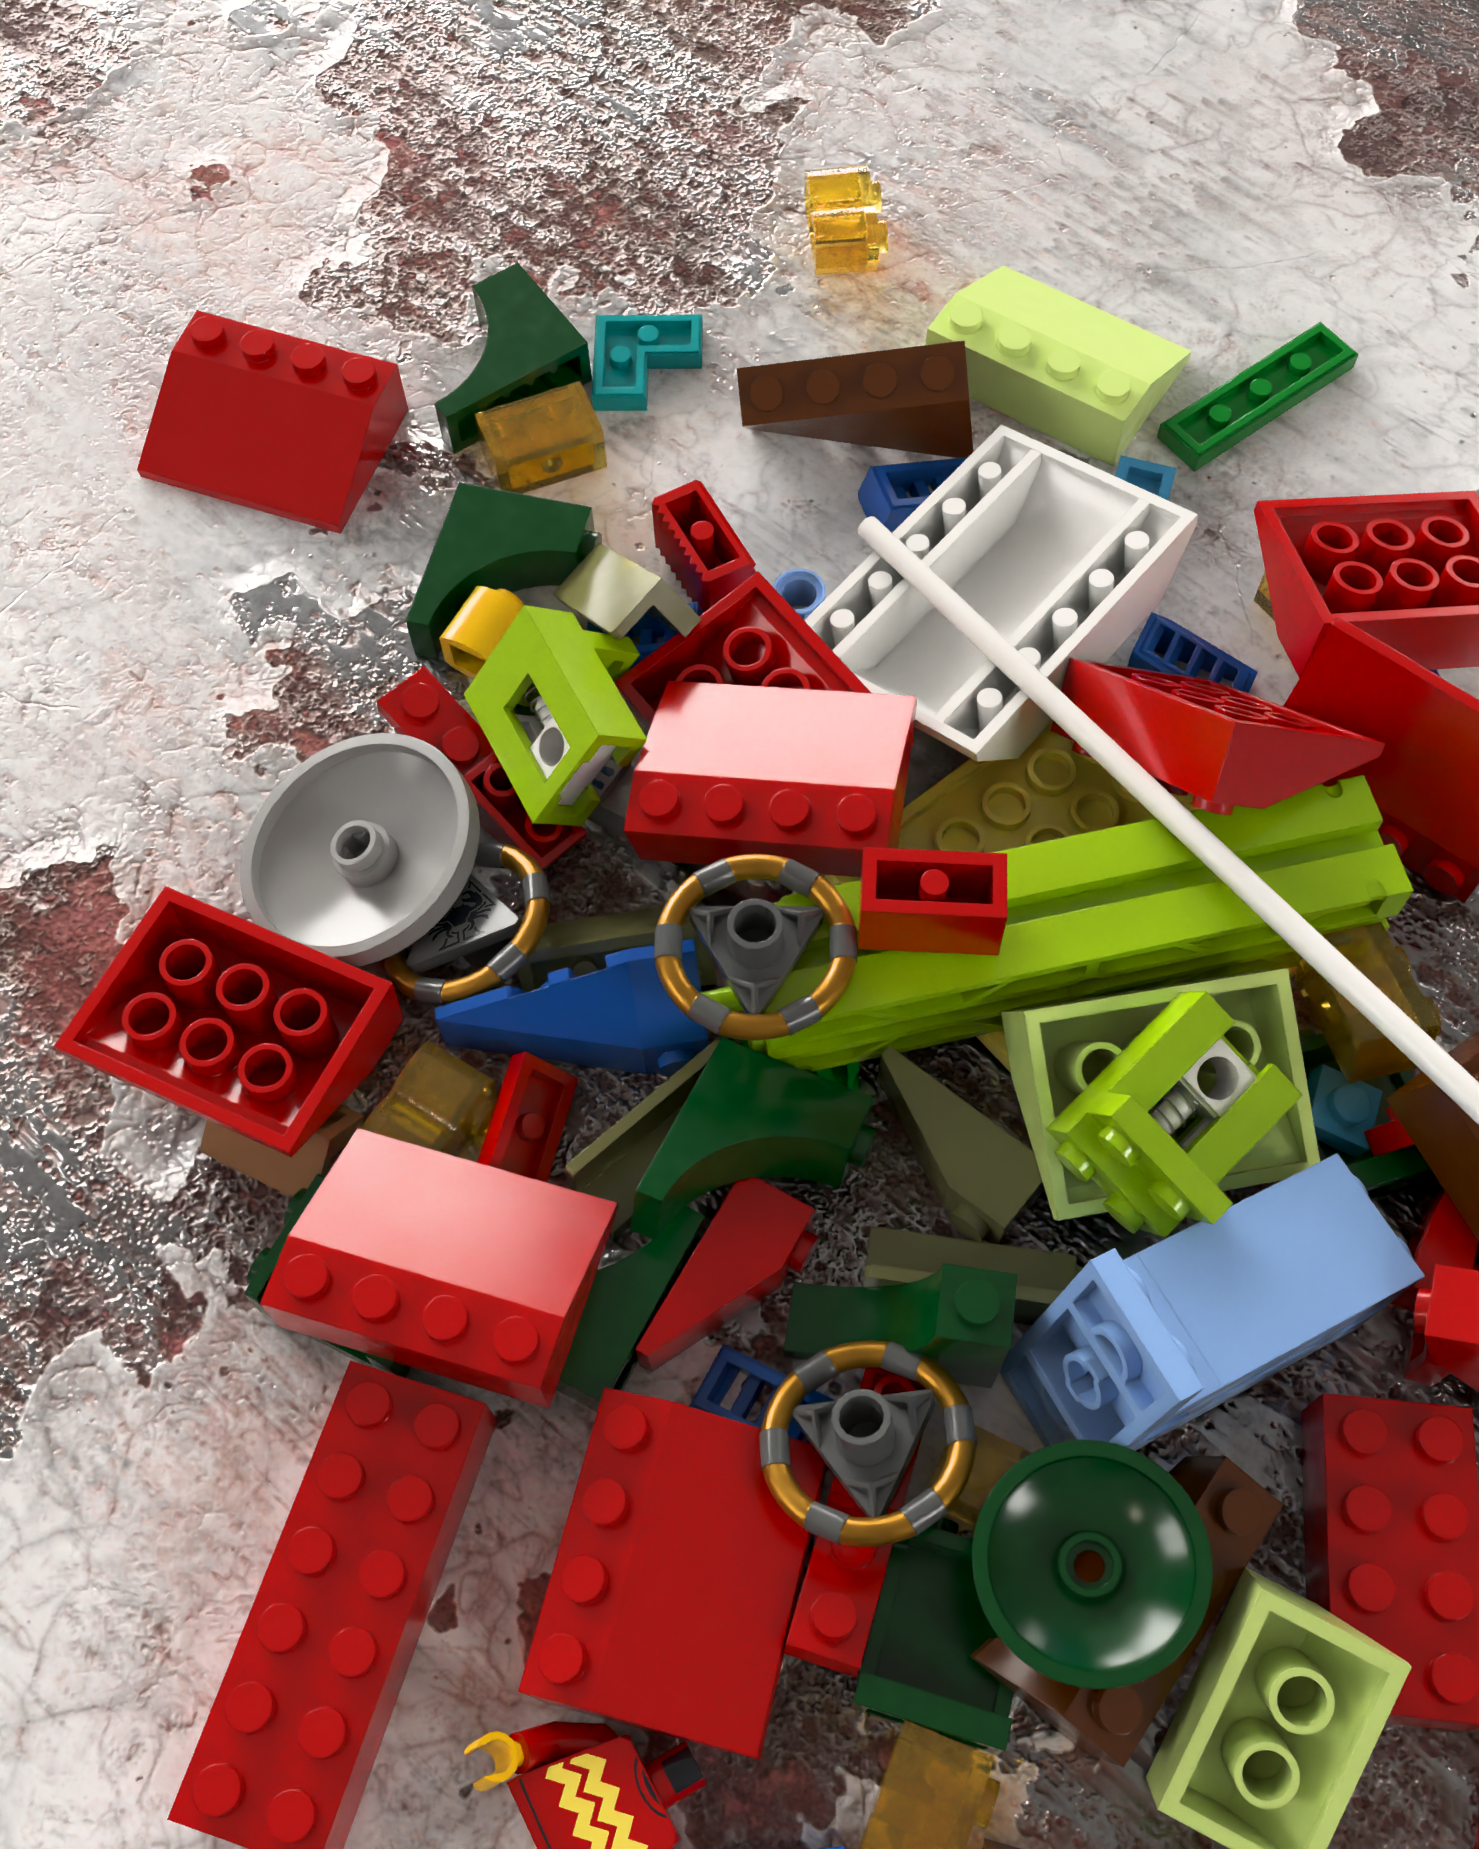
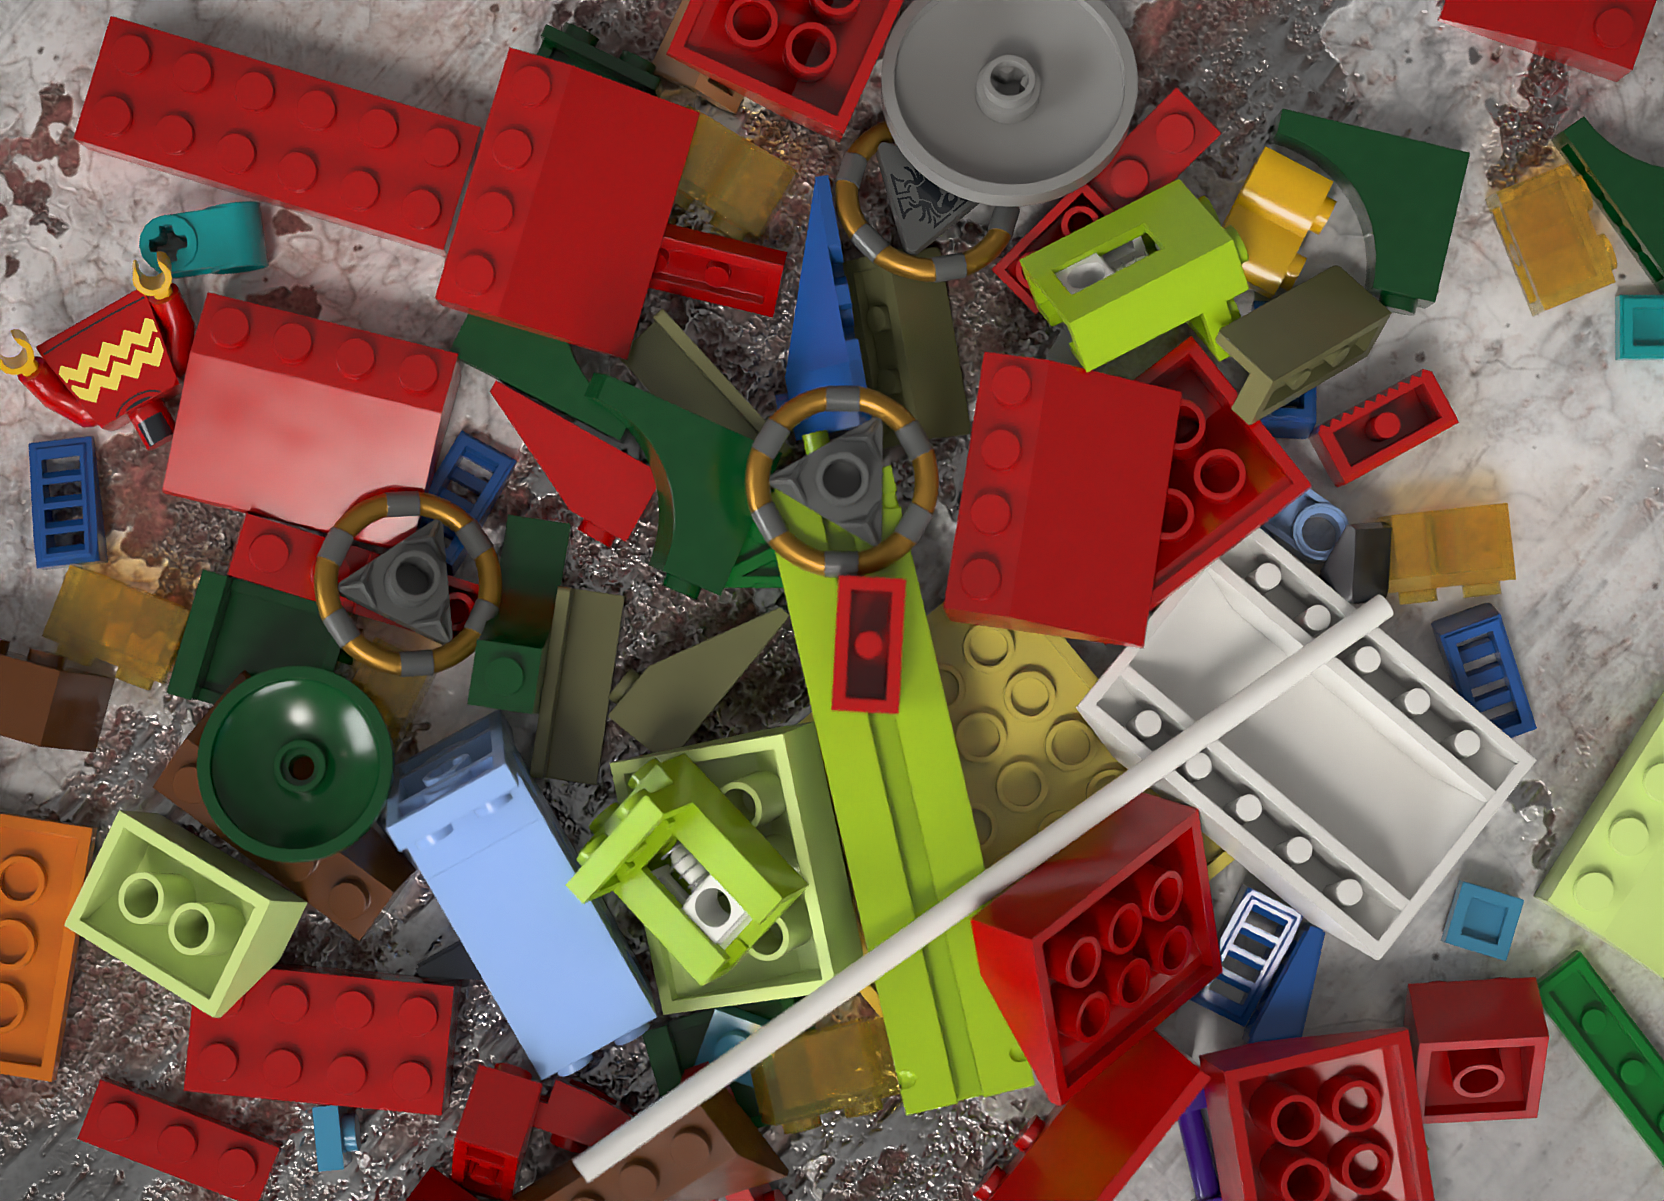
camera: 85 degrees right, 25 degrees up
reddish brown wedge [737,341,974,458] -> none
none -> teal piece [139,201,269,279]
none -> black slope [416,940,483,980]
none -> blue slope [1242,922,1326,1044]
none -> black slope [1318,522,1392,604]
none -> clear yellow brick [1374,503,1516,605]
none -> red slope [1403,977,1549,1124]

